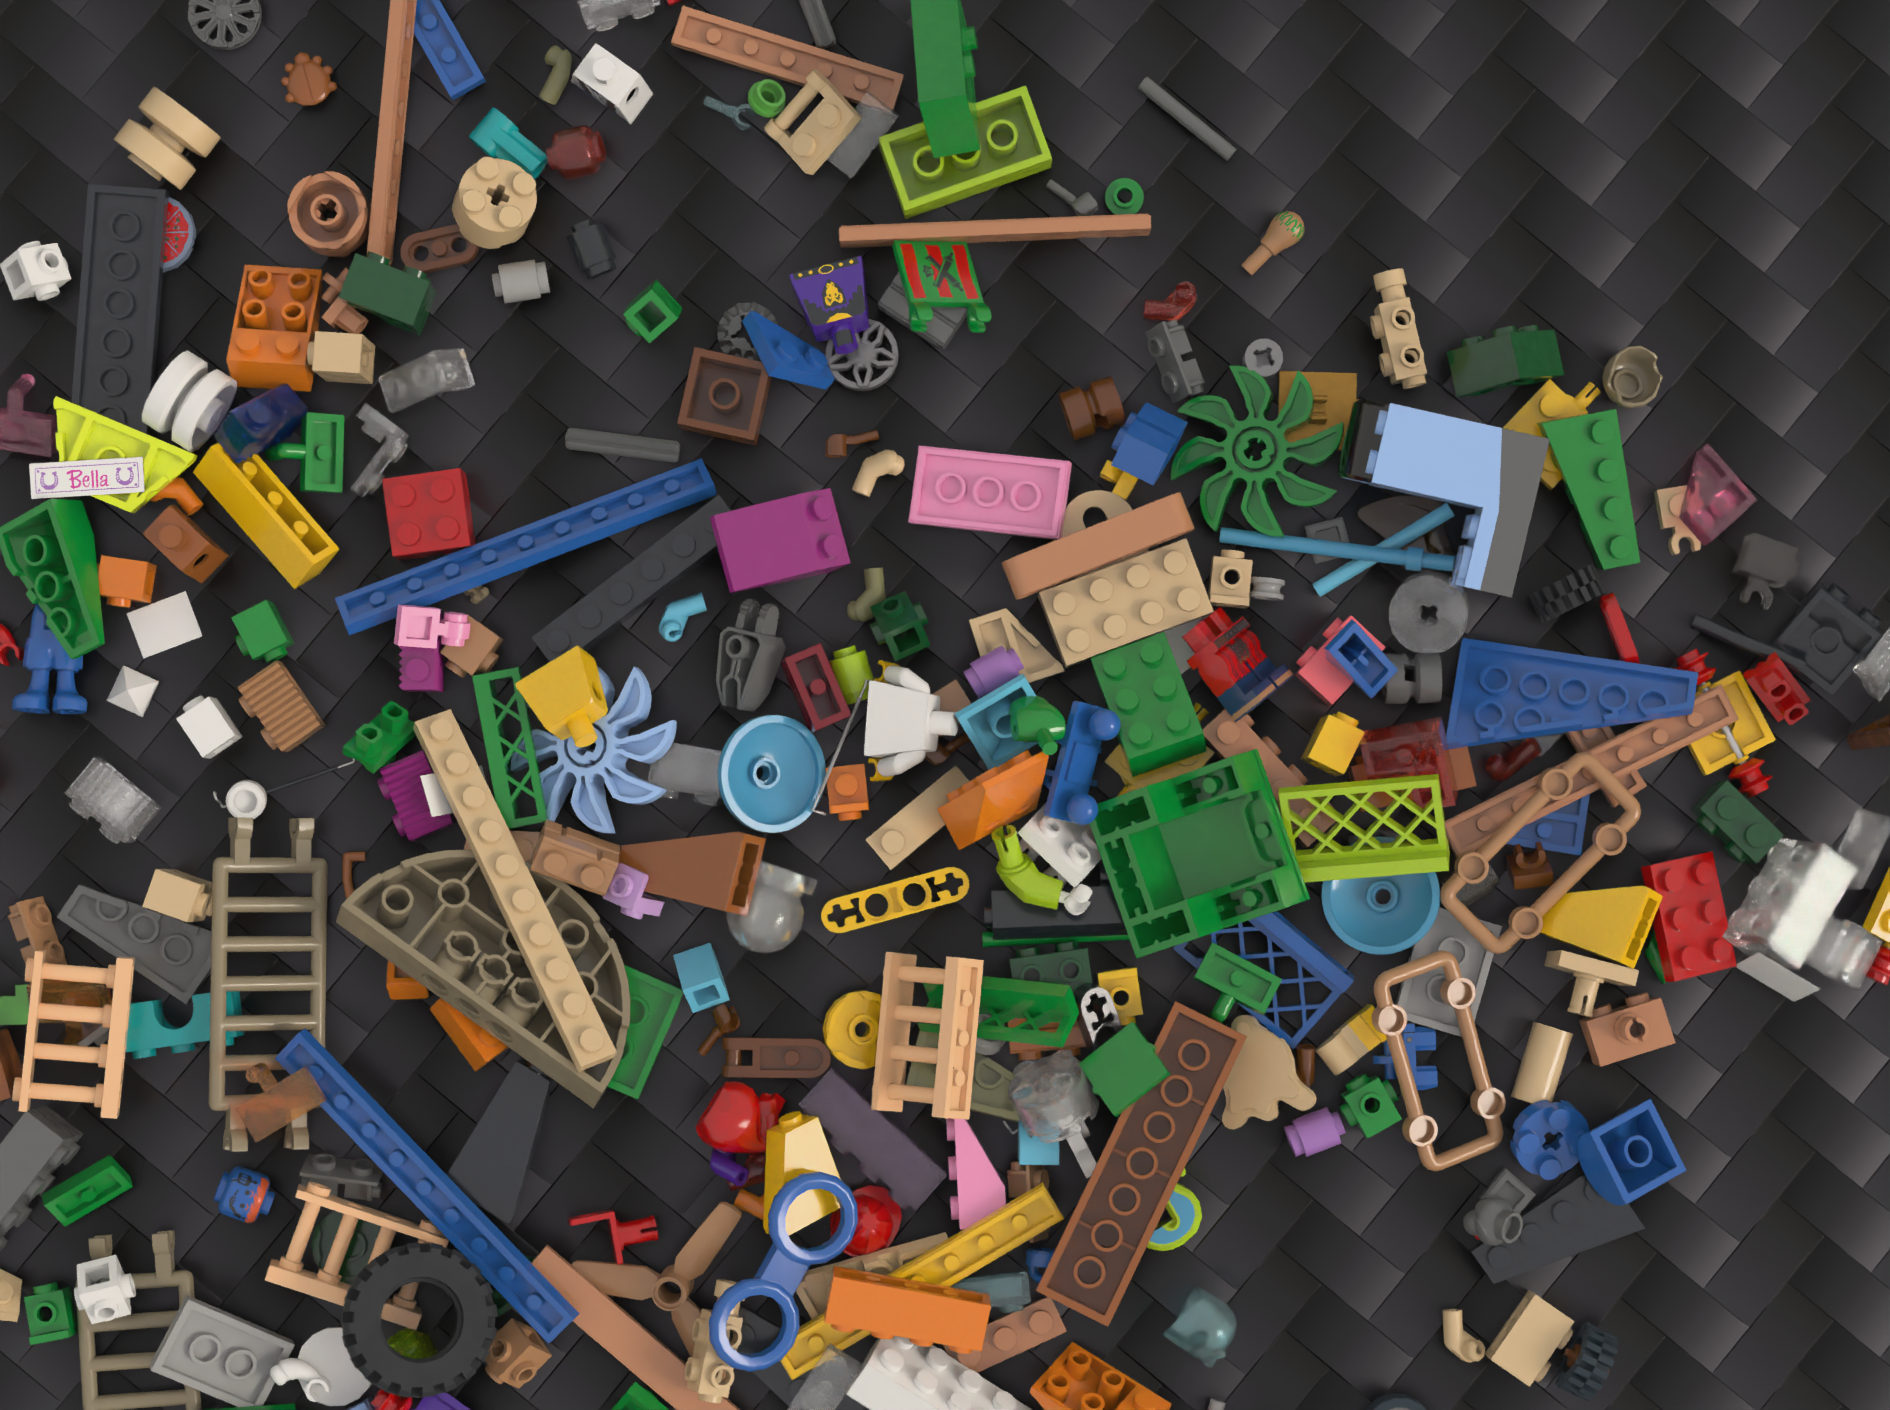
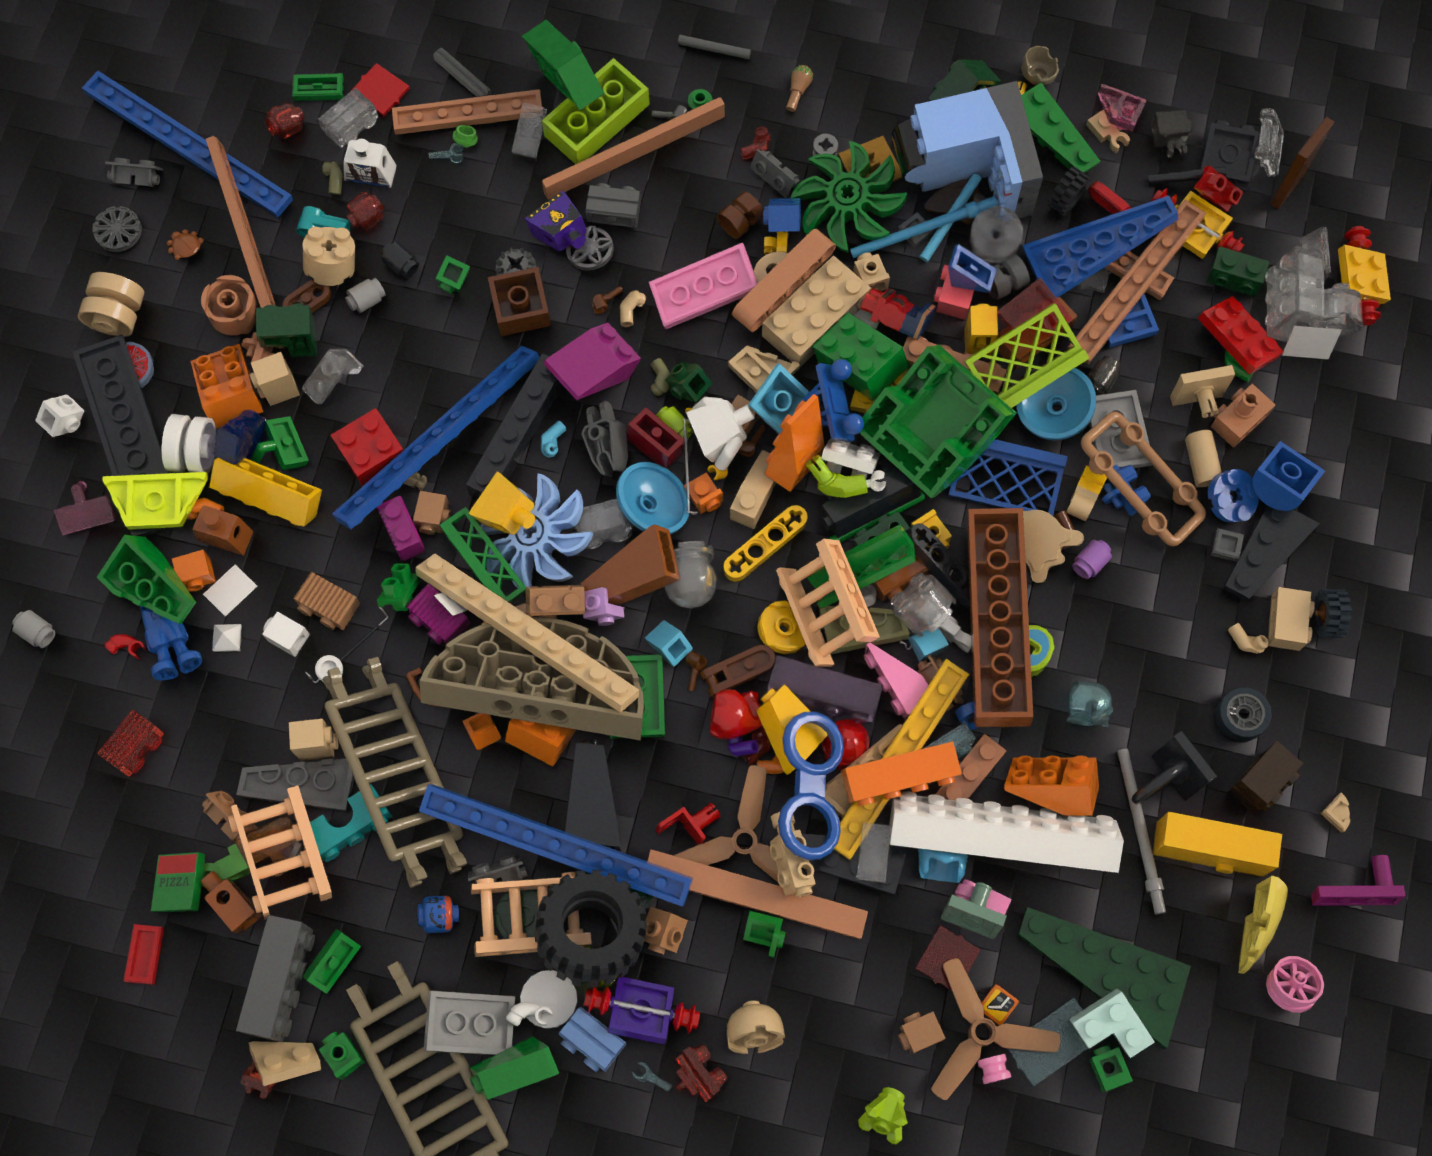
camera: 25 degrees left, 15 degrees down
white sticker [29,457,145,499] -> none
clear brick [65,757,162,844] -> none
white brick [74,1255,136,1324] -> none
green brick [231,600,295,664] -> none
clear orange plate [236,1062,327,1143] -> none
clear bracket [351,403,409,497] -> none
bright pink plate [394,604,471,649] -> none
dark grey axle [565,428,680,463] -> none
blue wing [742,311,835,390] -> none
tan plate [764,69,862,175] -> none
green flag [892,240,992,333] -> none
medium lavender brick [963,645,1024,699] -> none
green piece [1008,696,1066,755] -> none
green piece [1078,1022,1170,1117] -> none
green plate [1193,942,1282,1023] -> none
light grey bush [1249,577,1285,601] -> none
green brick [1339,1073,1402,1139] -> none
tan brick [1370,268,1427,389] -> none
medium nougat bar [1440,752,1641,954] -> none
dark grey animal [1463,1197,1523,1246] -> none
clear red arm [1485,737,1542,781] -> none
reddish brown tile [1506,842,1553,890] -> none
yellow slope [1540,886,1663,969] -> none

